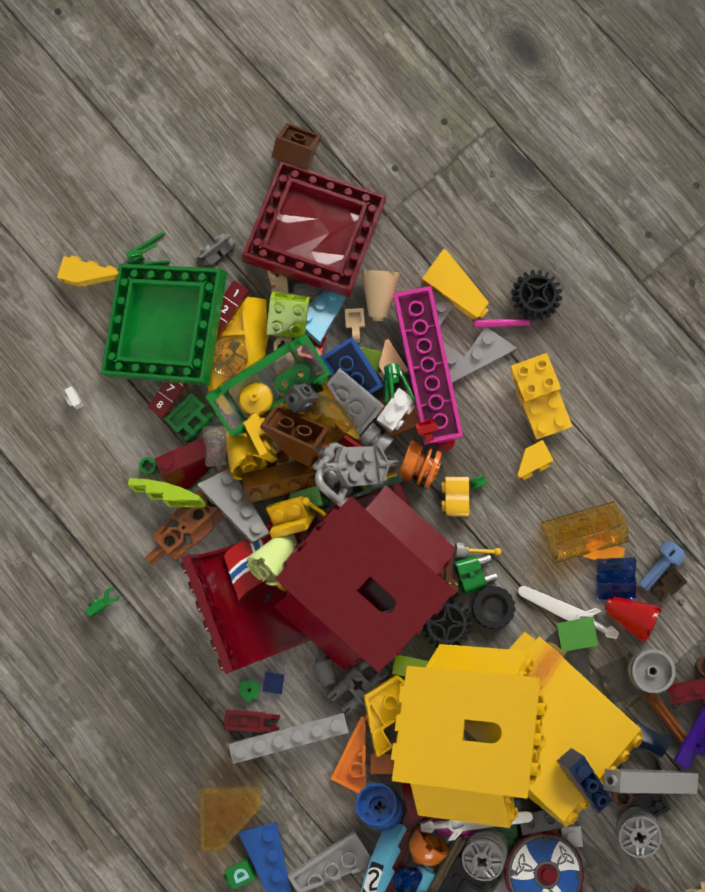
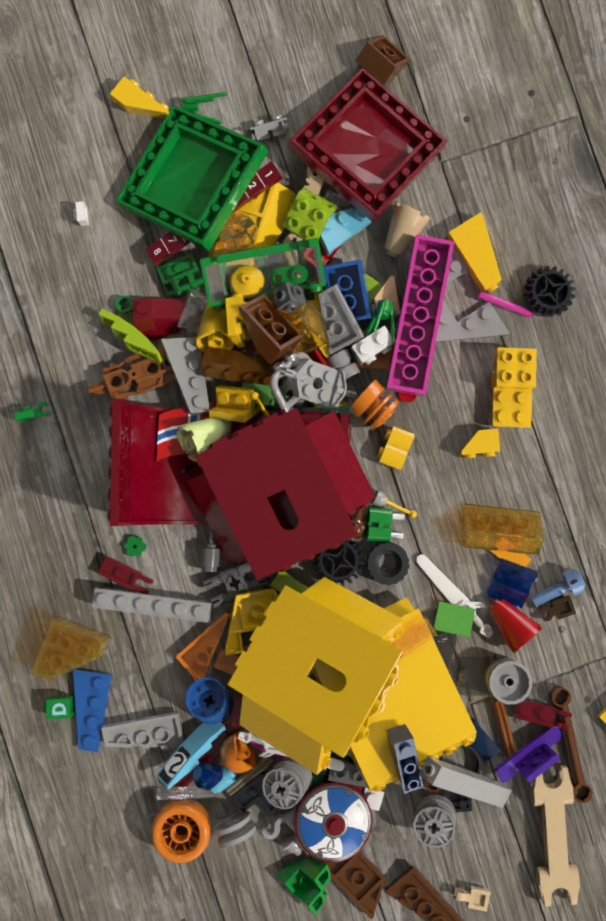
camera: 20 degrees right, 5 degrees up
clear blue tile [262,672,285,694] -> none
tan plate [345,308,365,343] -> none
red tile [414,419,438,442] -> none
green bush [469,474,488,490] -> none

